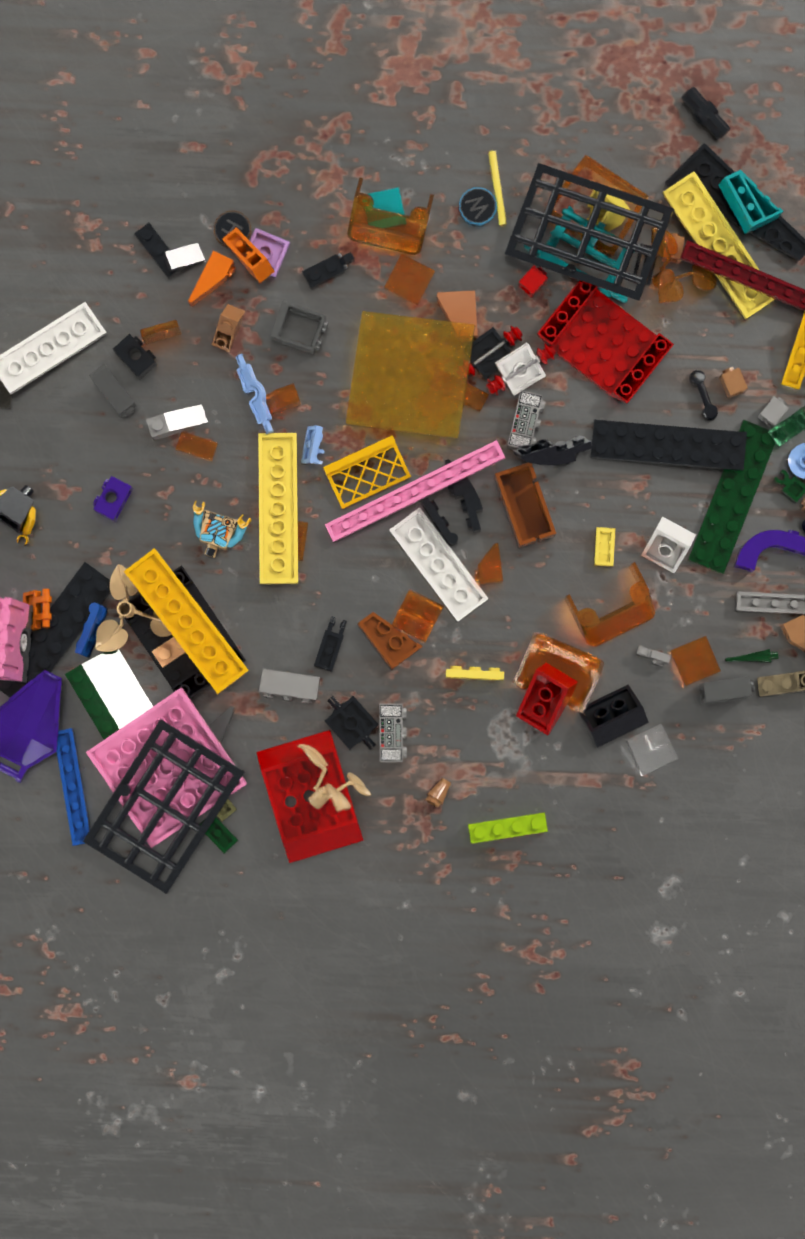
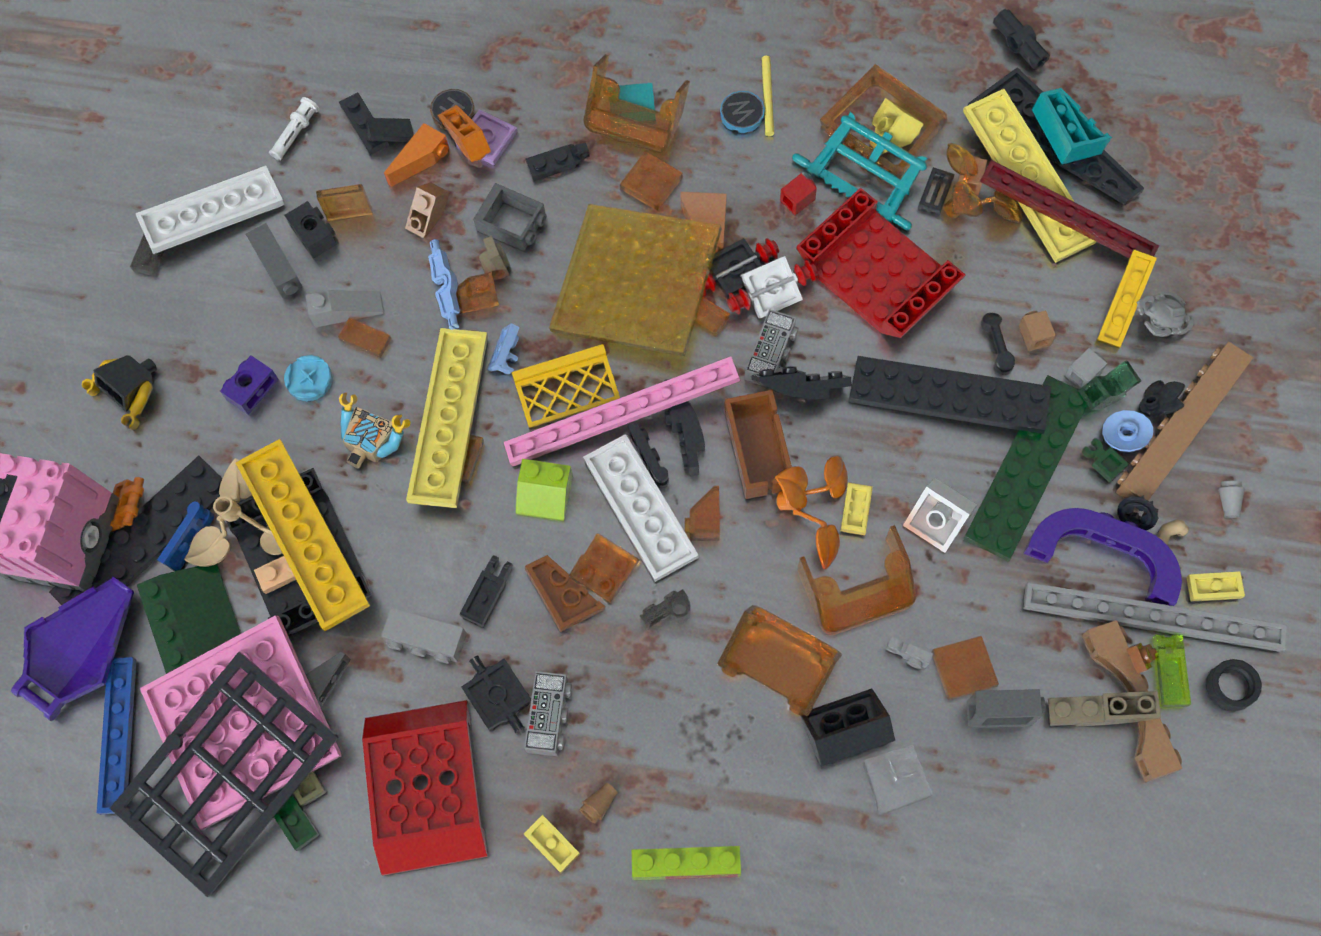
camera: 15 degrees right, 15 degrees down
tan plant [297,744,372,812] -> none
light yellow plate [446,666,504,681] -> none
black door [505,163,674,301] -> none
red slope [516,662,578,736] -> none
dark green piece [725,649,779,663] -> none
none -> white pin [269,97,319,161]
none -> medium azure tile [284,355,333,402]
none -> dark tan plate [479,236,510,281]
none -> lime slope [516,459,573,521]
none -> light yellow plate [524,815,580,873]
none -> clear smoke plate [640,589,691,630]
none -> orange plant [775,456,848,569]

